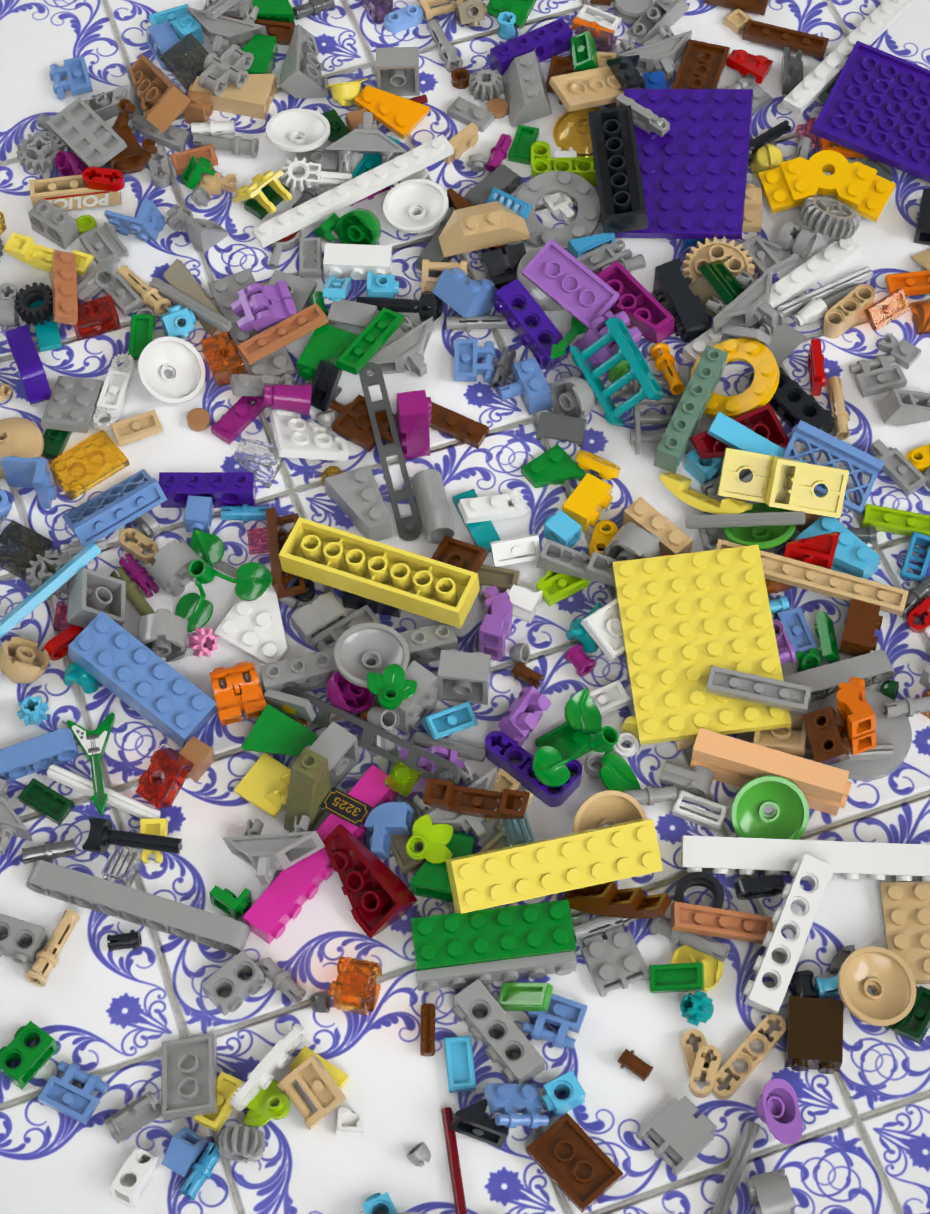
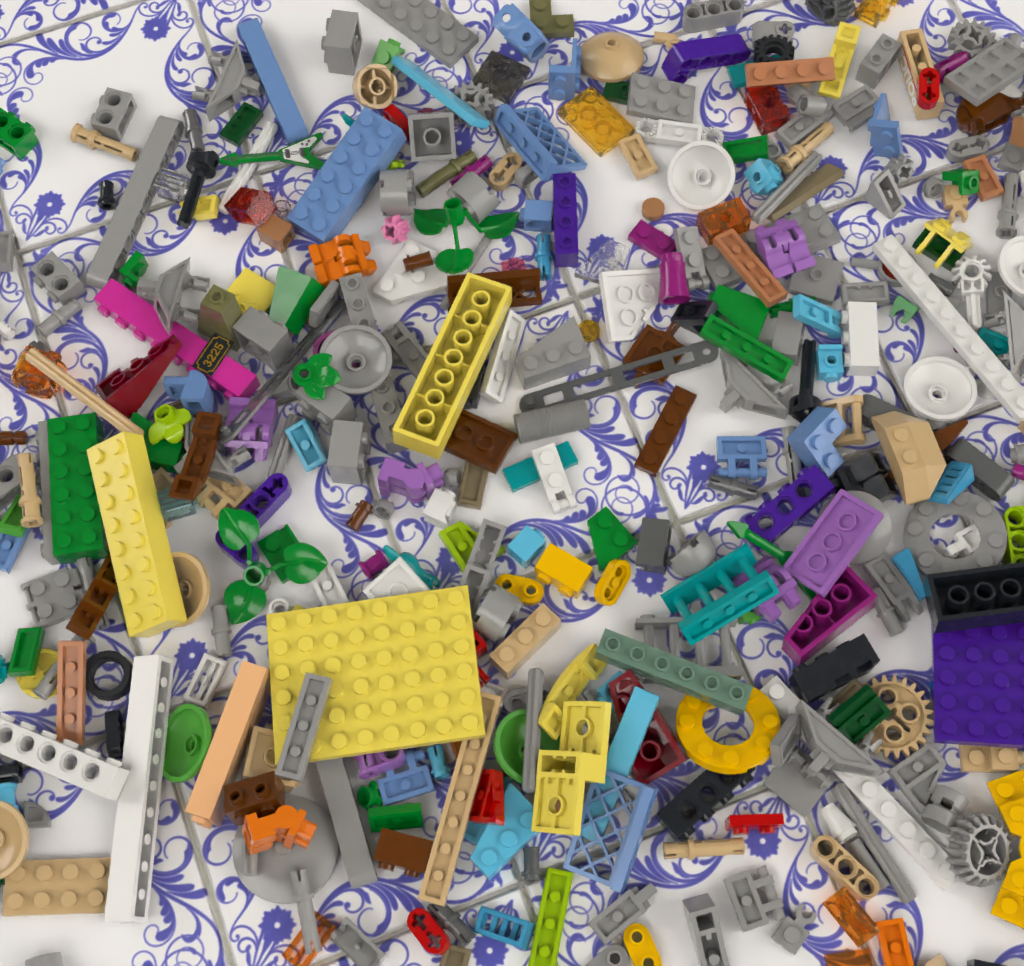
camera: 90 degrees right, 10 degrees up
medium azure gear [17,695,49,727] -> none
lime tile [76,215,97,235] -> none
light grey brick [290,592,348,645] -> none
light grey hinge [316,411,336,428] -> none
green cylinder [336,208,381,245] -> none
clear neon green plate [384,761,421,797] -> none
magenta wedge [396,390,432,459] -> none
white plate [490,534,541,567] -> none
medium blue brick [497,357,552,415] -> none
medium lavender hips [498,686,551,747] -> none
light orange pin [650,342,685,395] -> none
light grey piece [660,760,715,799] -> none
dark green hinge [880,680,899,701] -> none
none -> tan pin [17,453,44,528]
none -> tan axle [25,348,144,436]
none -> reddish brown pin [403,251,434,273]

